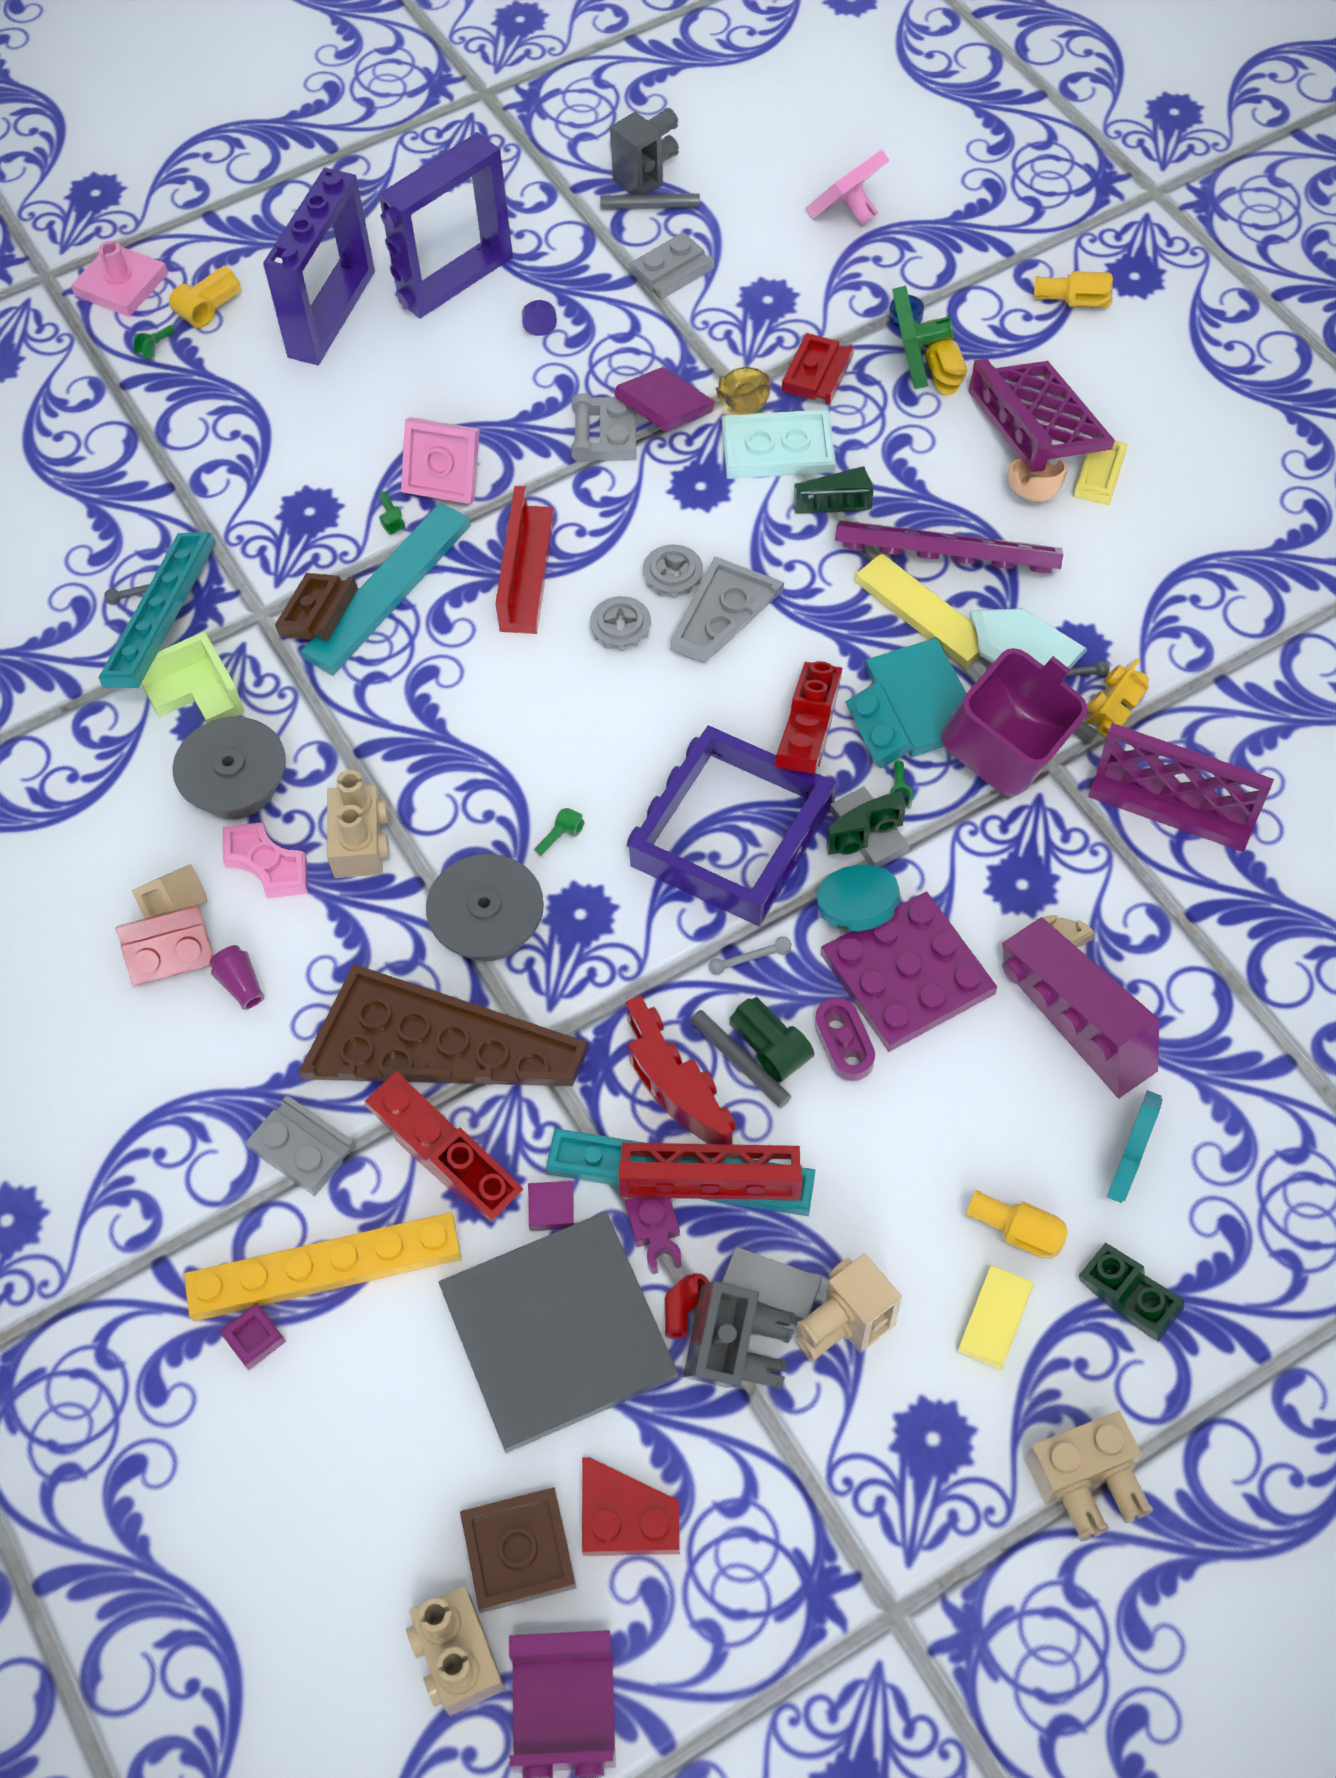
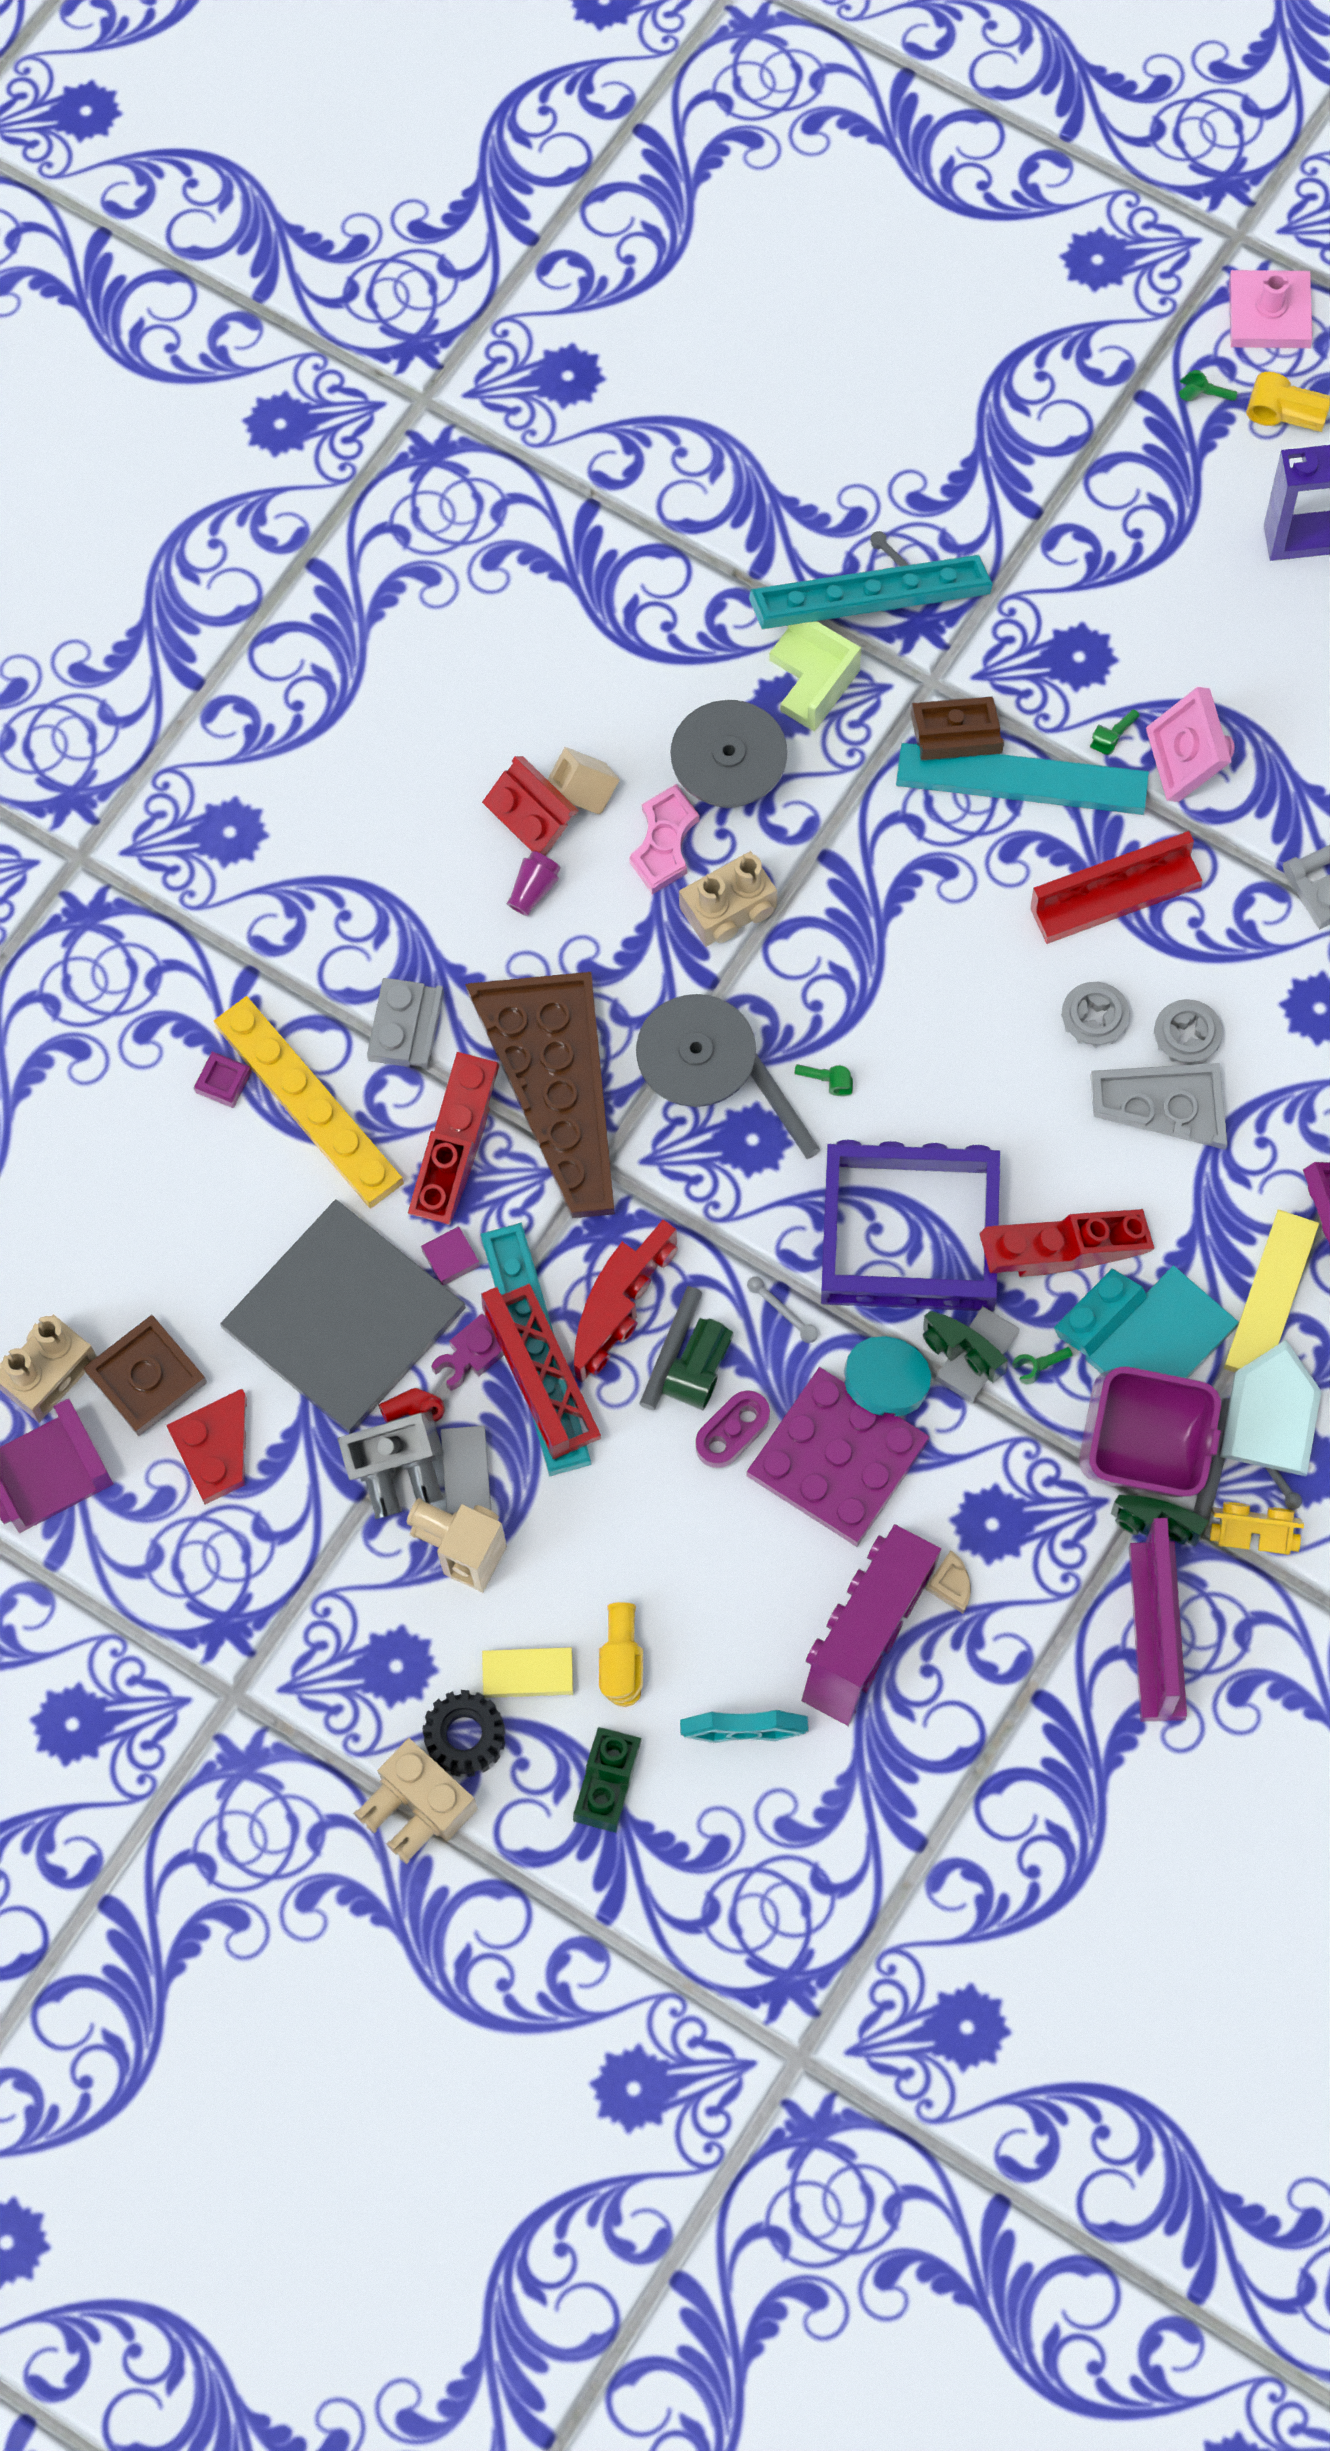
camera: 65 degrees right, 10 degrees up
none -> black tyre [422,1690,506,1777]
none -> dark grey bar [750,1054,820,1159]
none -> dark green slope [1111,1495,1209,1547]

